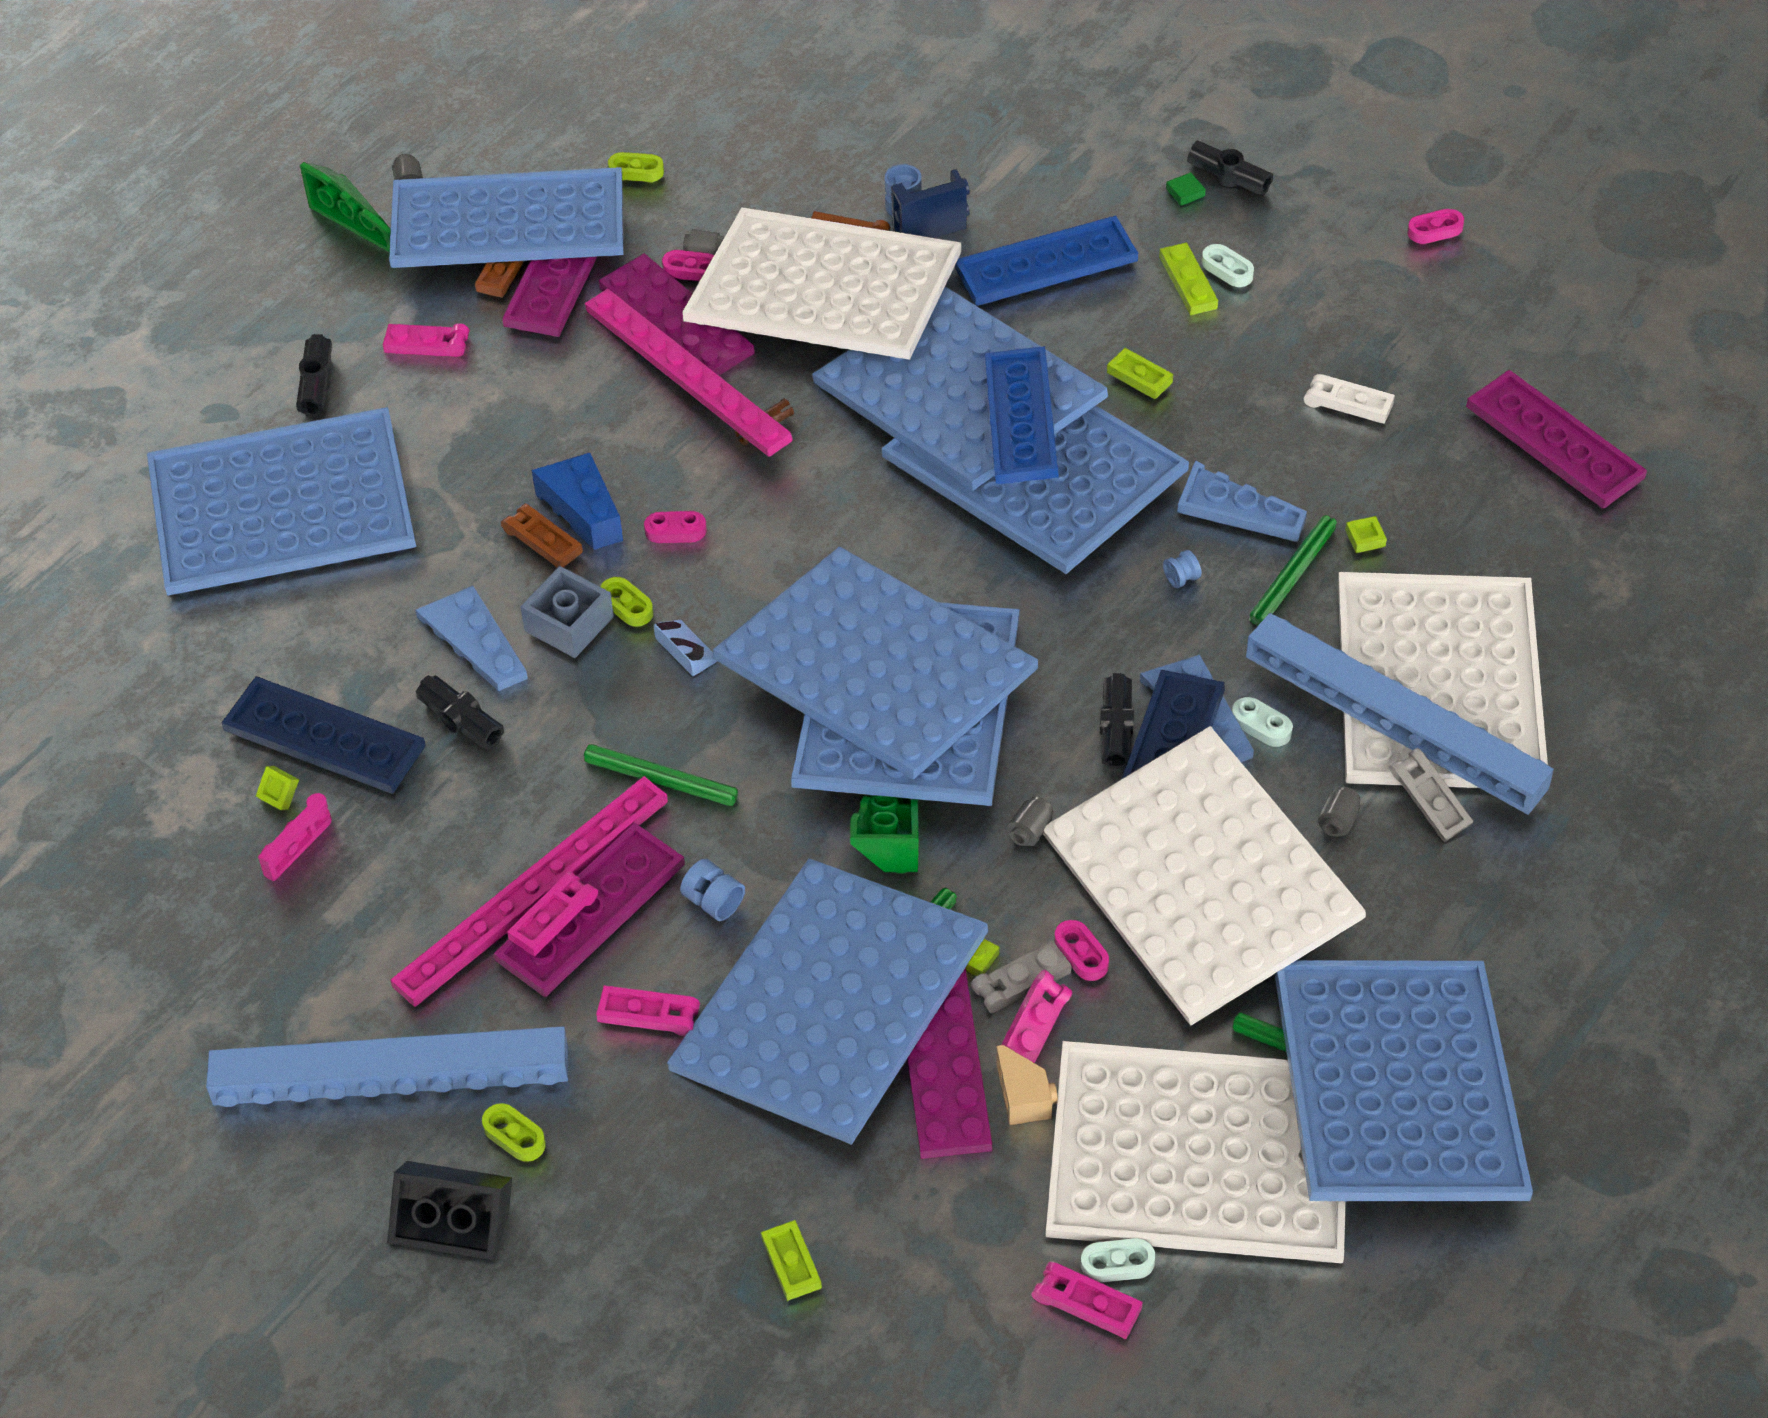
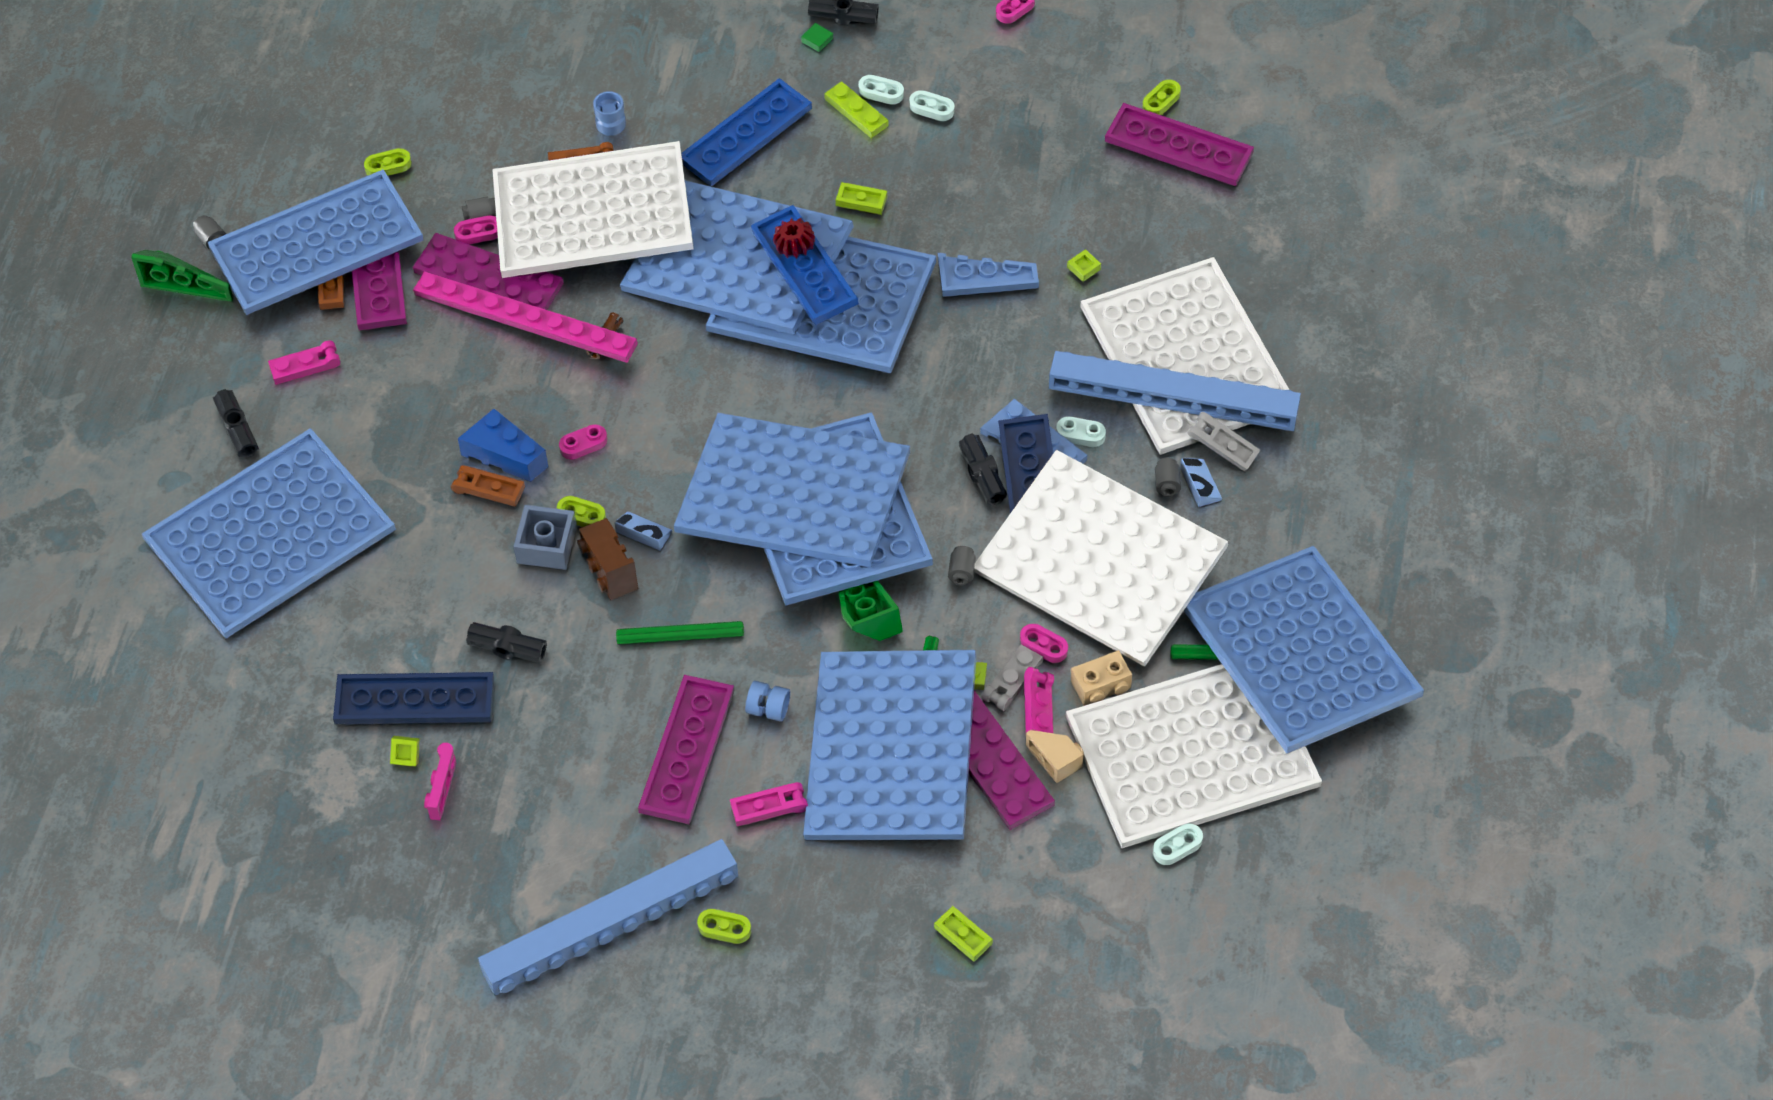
camera: 25 degrees left, 5 degrees up
black slope [387,1161,513,1260] -> none
dark pink plate [390,776,668,1007] -> none
medium blue wing [415,586,528,691] -> none
dark pink plate [507,872,598,957] -> none
dark blue panel [891,169,970,238] -> none
dark pink plate [1031,1262,1143,1339] -> none
medium blue wheel [1163,550,1202,588] -> none
green axle [1249,515,1337,626] -> none
white plate [1304,374,1395,424] -> none
none -> reddish brown wedge [577,518,639,601]
none -> dark red gear [773,217,815,259]
none -> light aqua plate [909,91,954,121]
none -> tan brick [1071,650,1132,706]
none -> lime plate [1142,79,1181,115]
none -> light blue slope [1180,458,1222,507]

